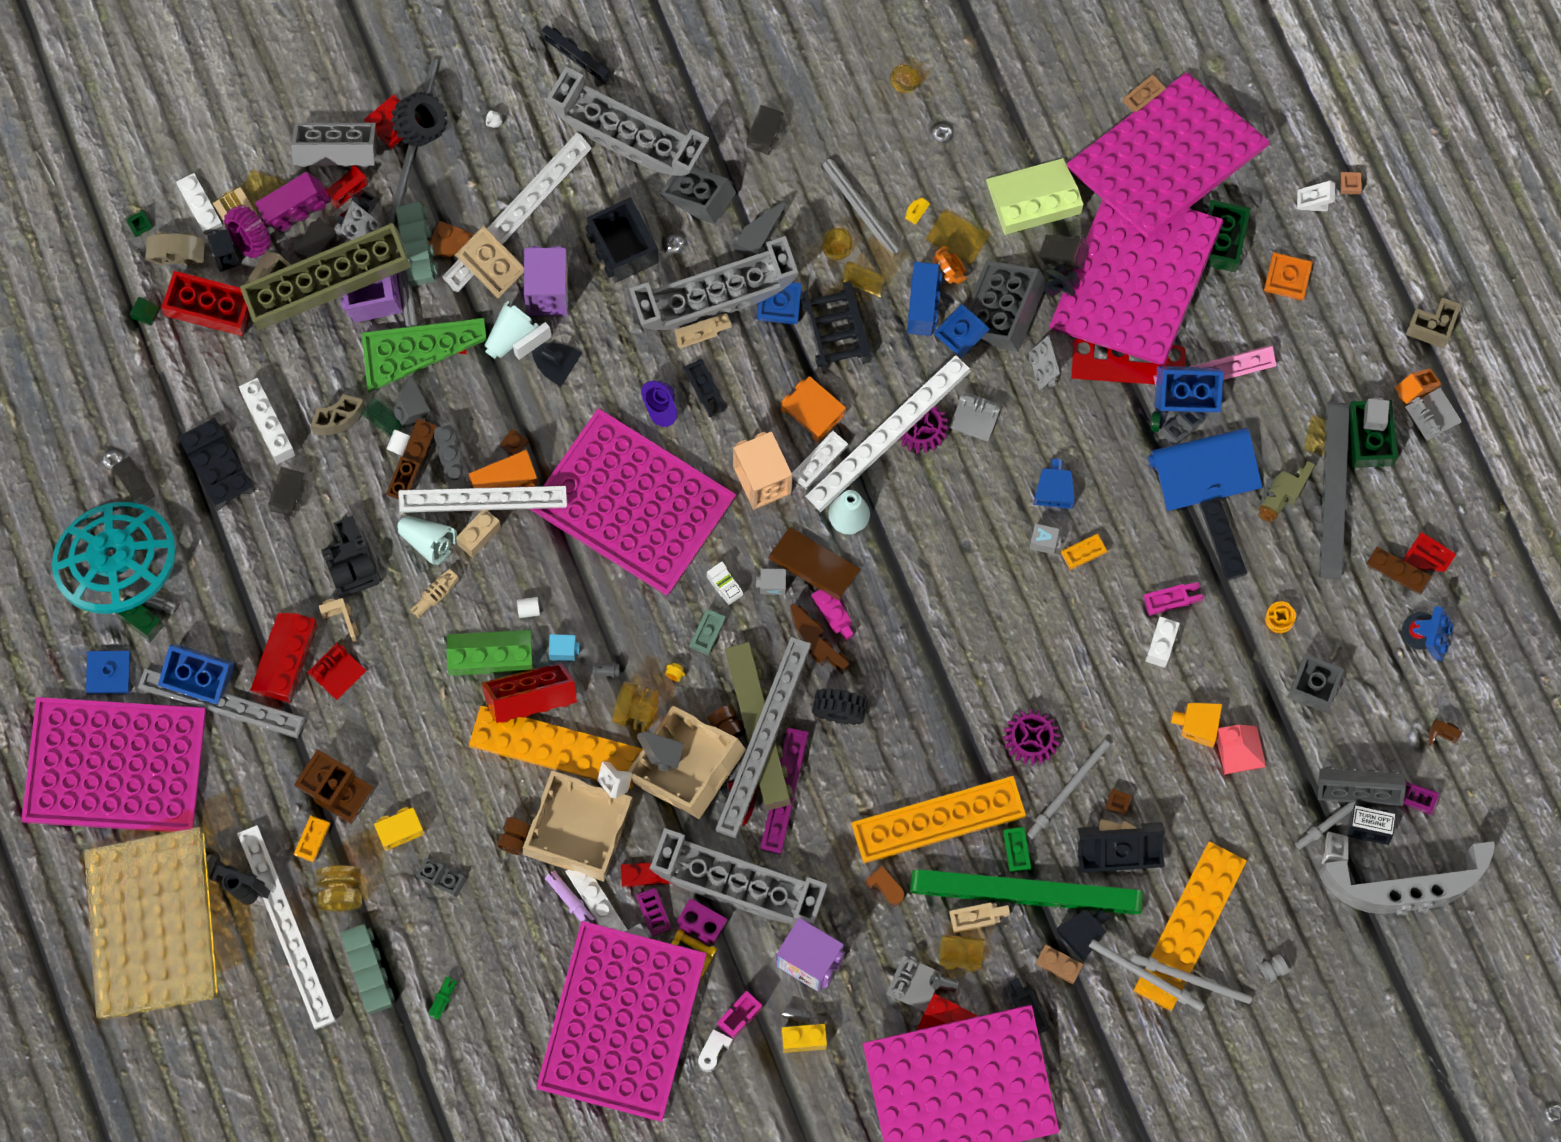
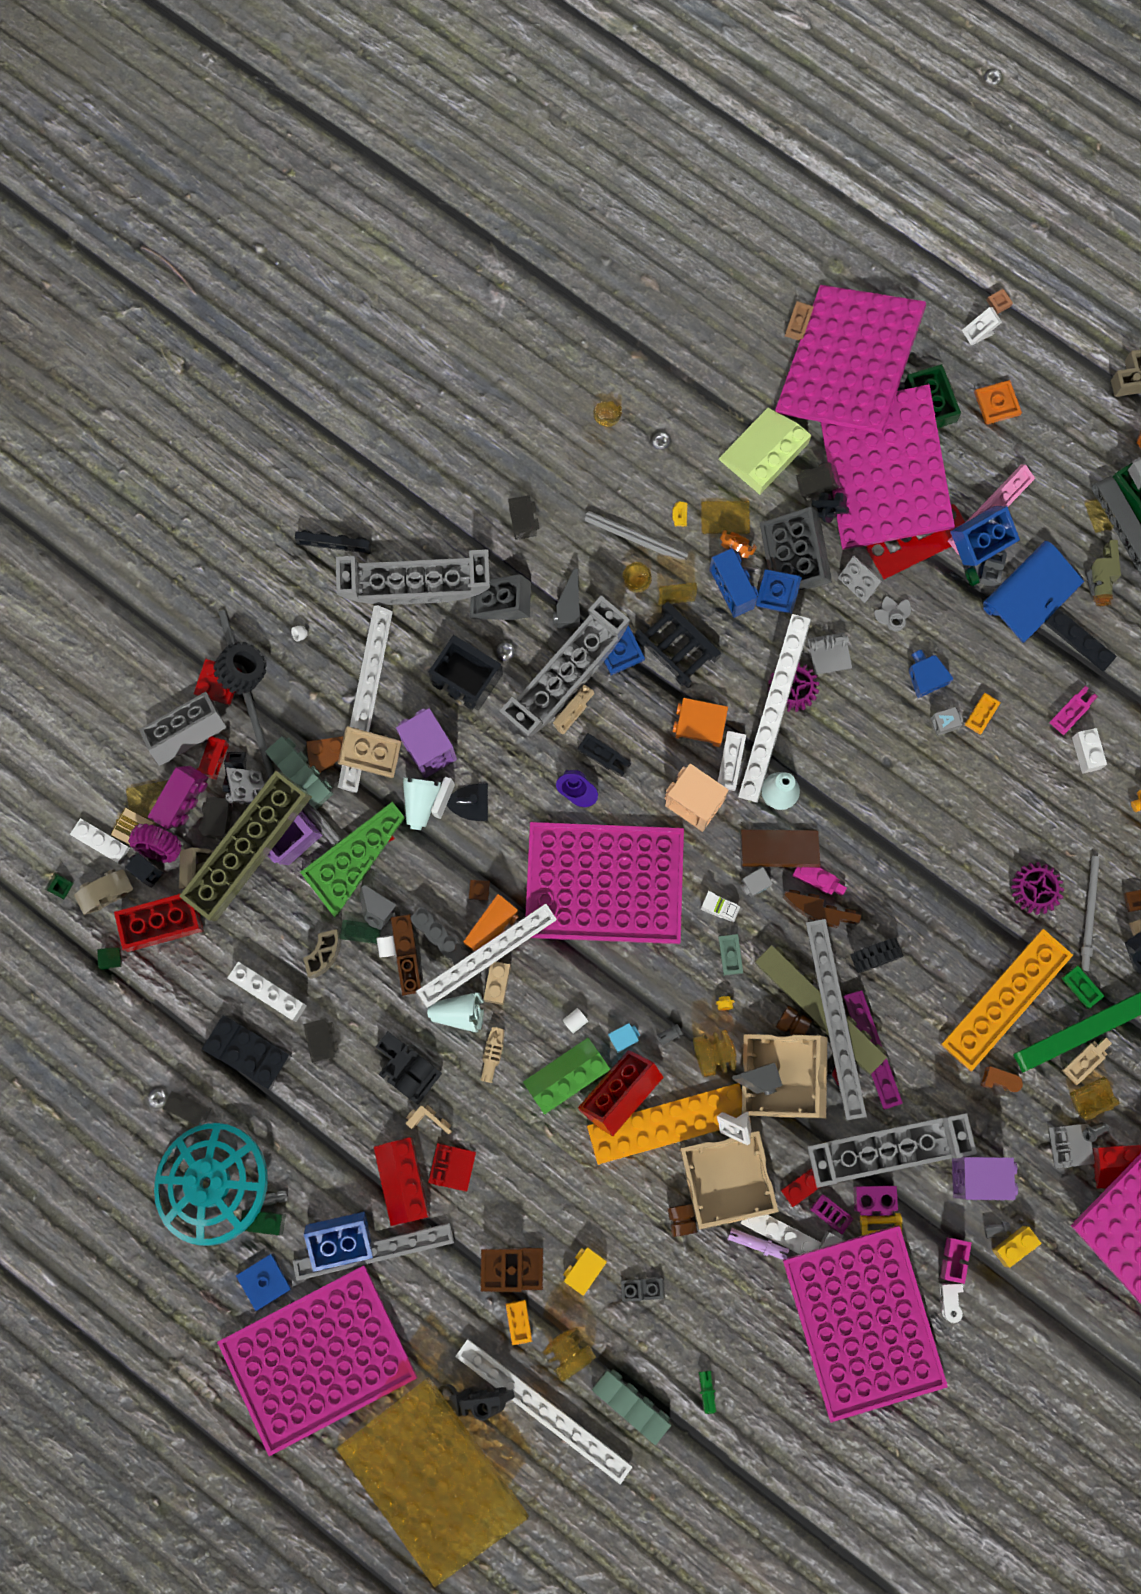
camera: 25 degrees left, 5 degrees up
none -> light grey plate [874,596,911,632]

